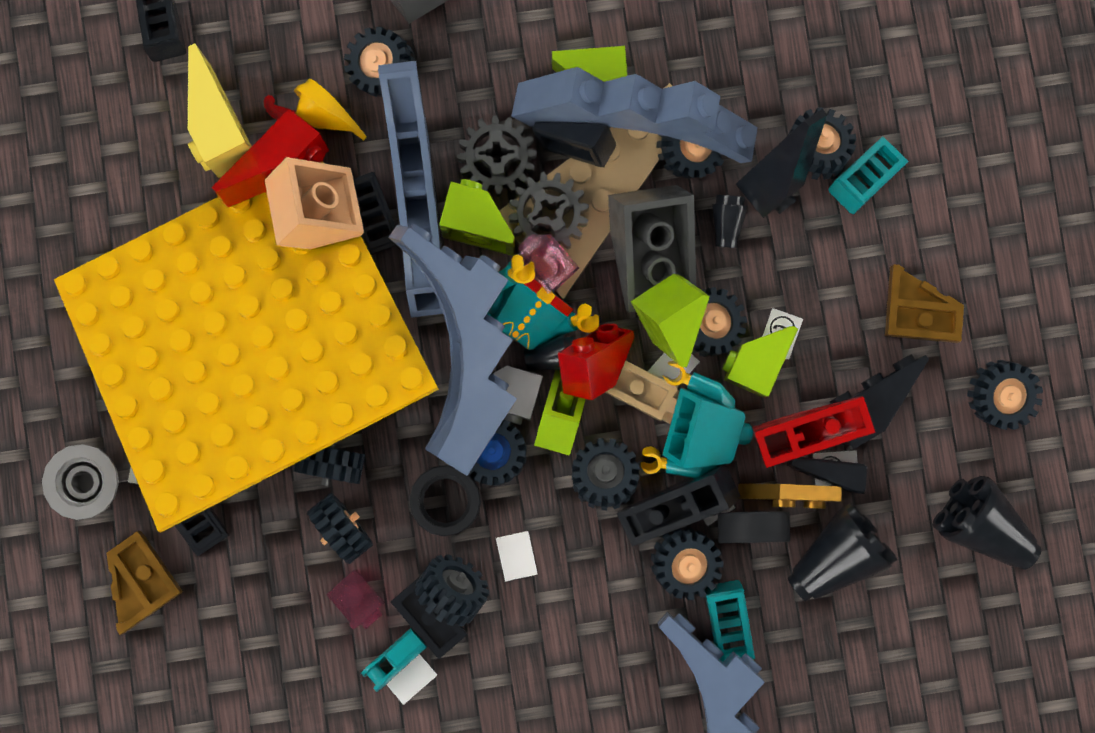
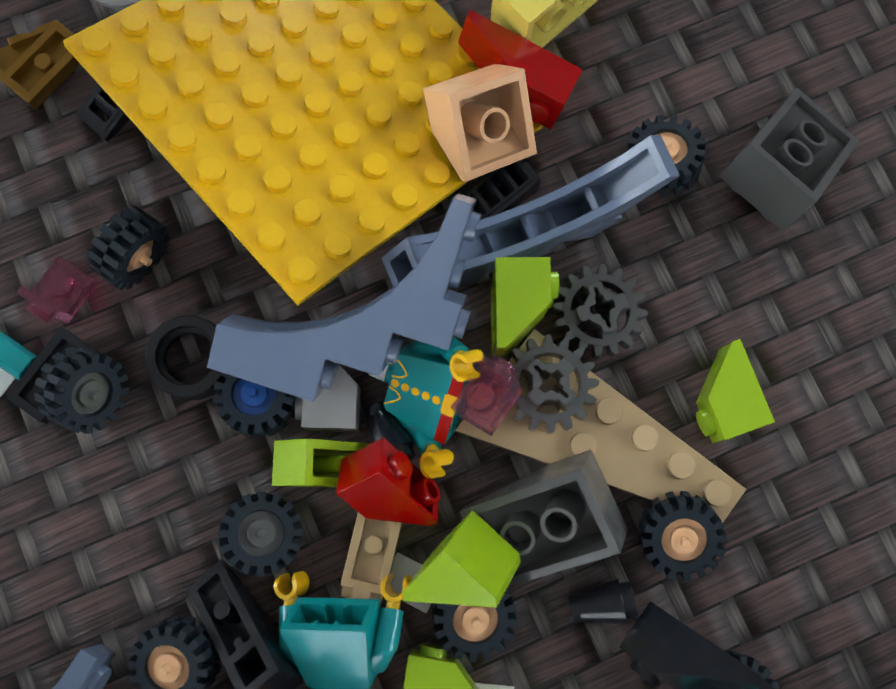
camera: 80 degrees right, 5 degrees down
yellow piece [263,79,367,141] -> none
black wheel [293,442,365,486] -> none
white sticker [496,531,538,582] -> none
sand blue arch [511,67,758,163] -> none
black slope [532,122,616,167] -> none

